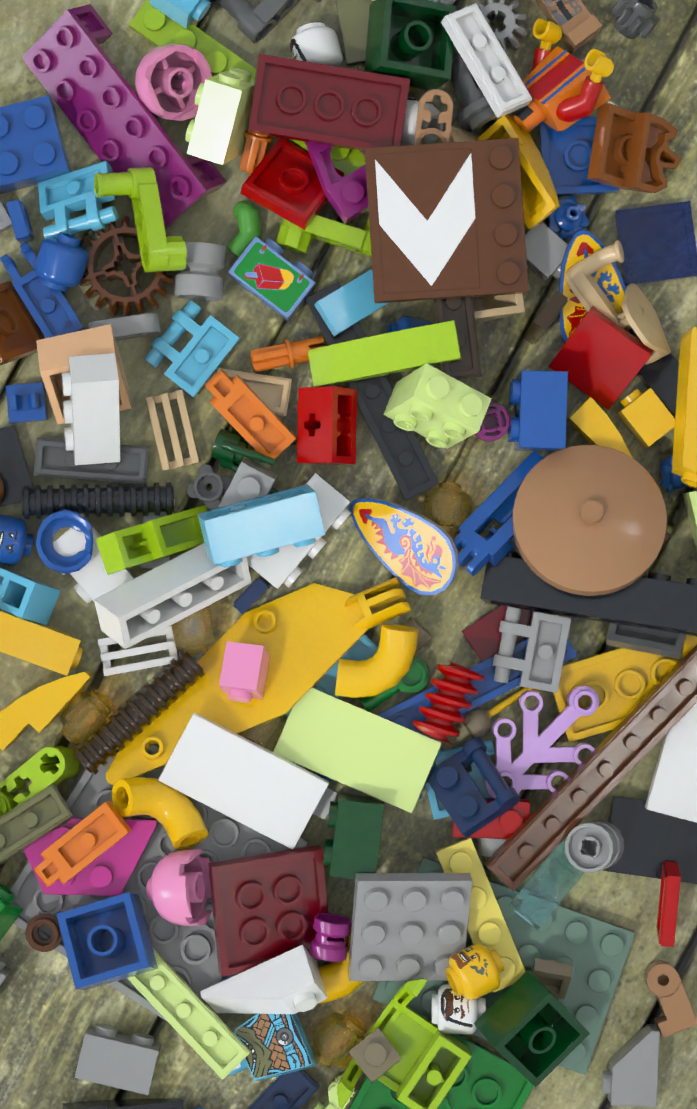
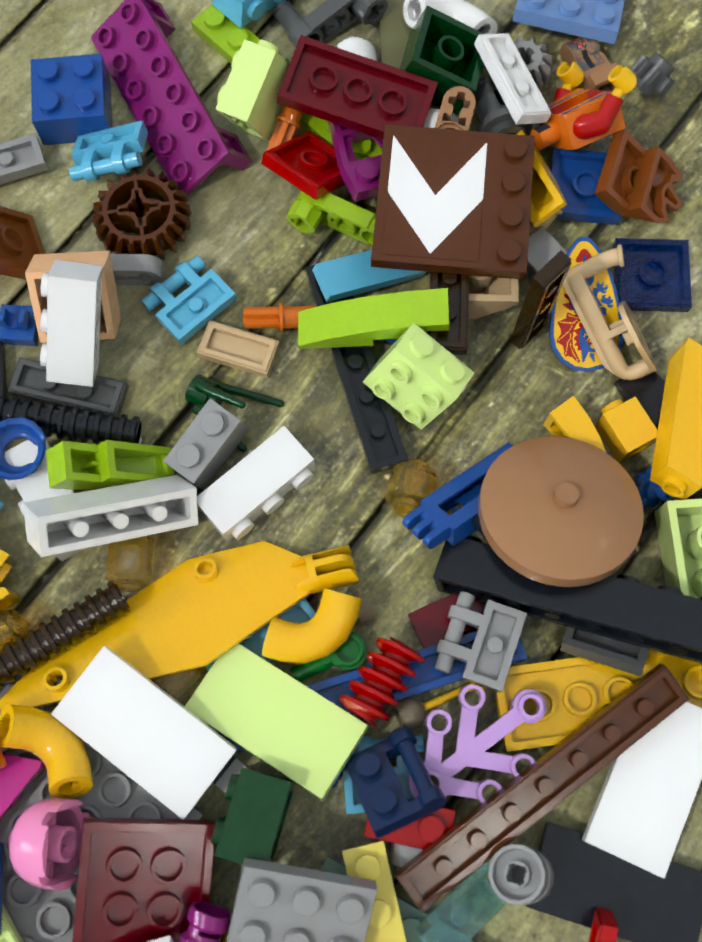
camera: 10 degrees right, 15 degrees down
blue hinge [0,241,85,338] -> none
blue tile [6,199,34,244] -> none
blue head [34,232,89,292] -> none
lime beam [94,167,187,272] -> none
white tile [98,626,178,676] -> none
bright pink cylinder [135,43,212,121] -> none
tan tile [146,389,200,471] -> none
light grey wheel [174,242,226,301] -> none
dark grey plate [187,465,231,509] -> none
brick [198,484,325,567] -> none
orange hinge [204,369,297,459] -> none
bright pink brick [219,642,270,703] -> none
bright green arm [226,201,261,258] -> none
brick [228,236,316,322] -> none
dark blue tile [233,578,269,615] -> none
red brick [296,386,357,465] -> none
shield [350,497,459,595] -> none
magenta wheel [474,403,510,442] -> none
blue brick [508,370,568,452] -> none
blue plant [547,195,589,240] -> none
red tile [548,306,654,410] -> none

